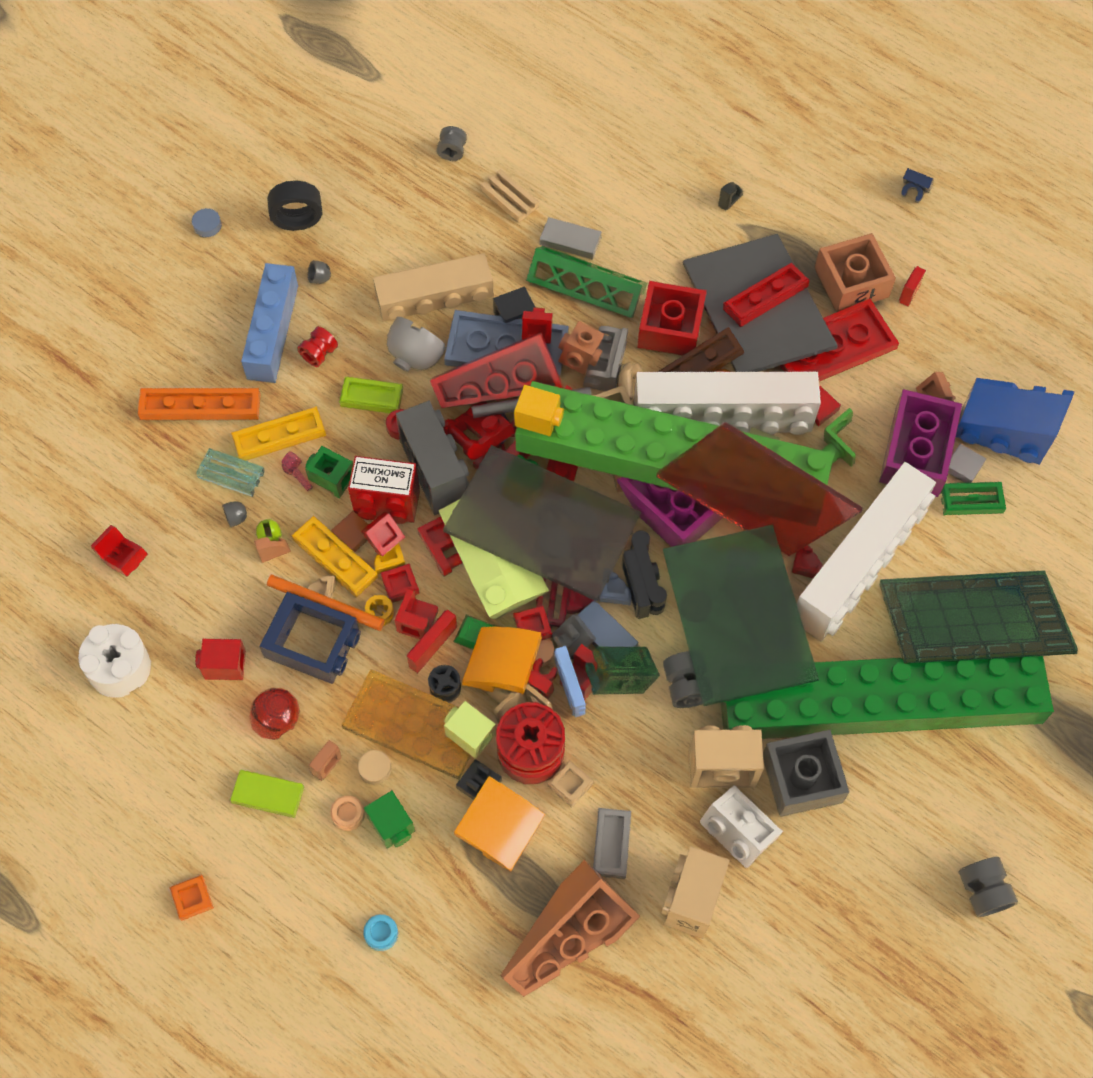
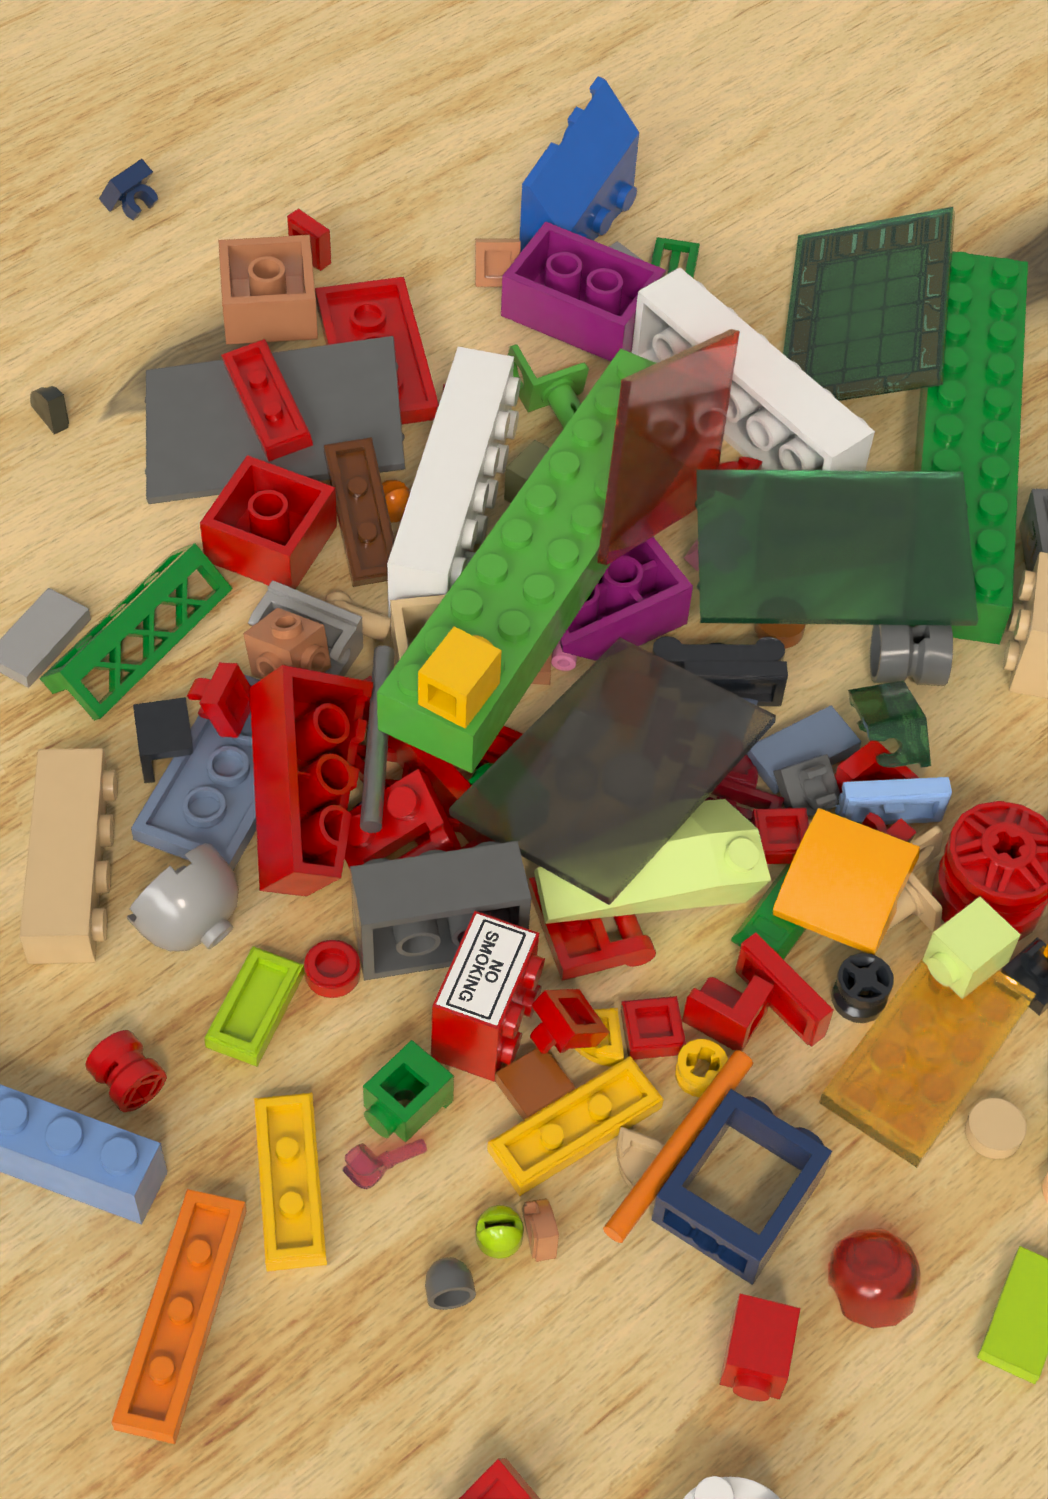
camera: 80 degrees left, 10 degrees down
clear light blue tile [196,448,265,497] -> none
nougat tile [308,740,342,781] -> none

